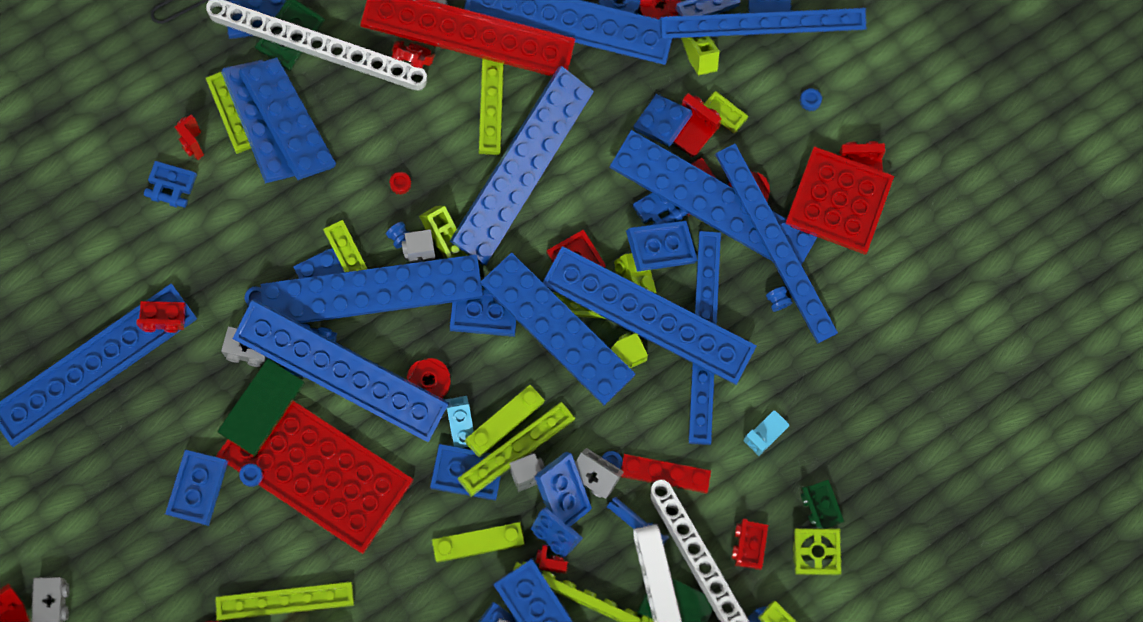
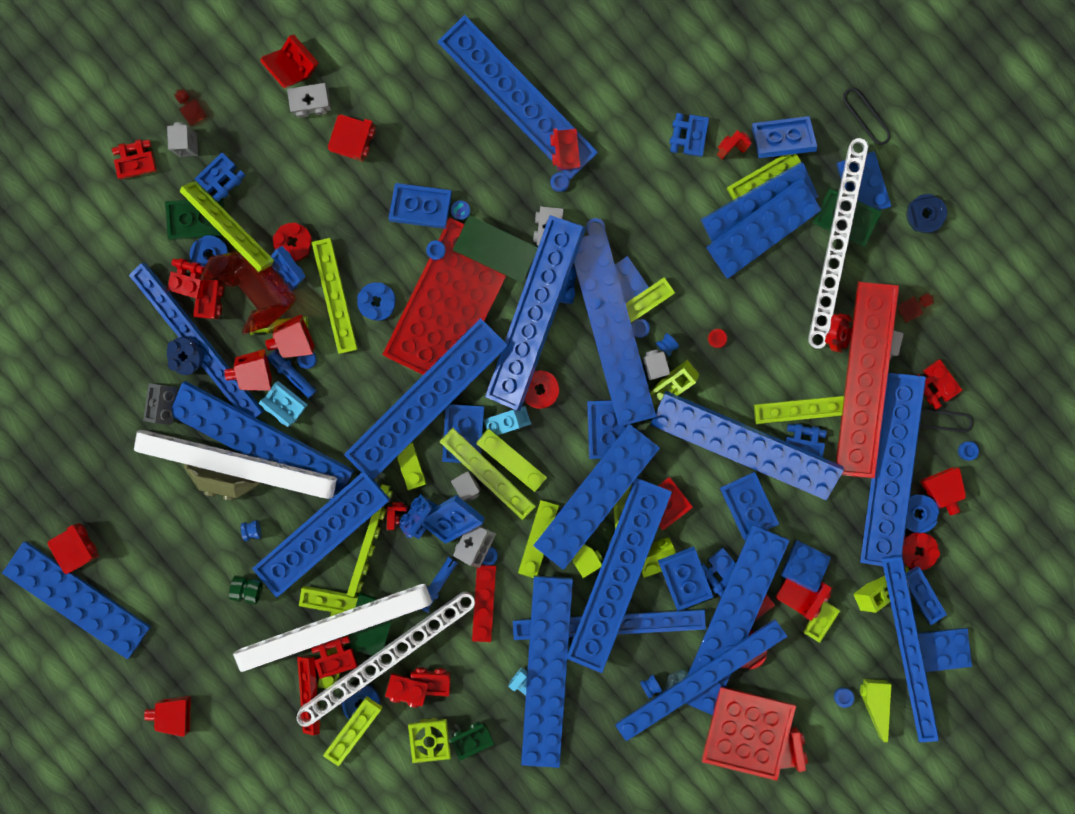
camera: 85 degrees right, 15 degrees up
none -> red bracket [328,114,376,162]
none -> blue plate [344,318,508,479]
none -> blue plate [357,282,396,321]
none -> red bracket [385,673,429,708]
none -> blue tile [451,201,470,221]
none -> lime plate [518,500,559,578]
none -> blue plate [521,575,573,768]
none -> blue tile [550,172,569,192]
none -> blue tile [631,319,650,338]
none -> clear light blue arm [664,670,688,691]
none -> blue plate [719,472,779,540]
none -> blue plate [752,116,817,158]
none -> blue plate [785,423,826,458]
none -> lime slope [860,679,891,742]

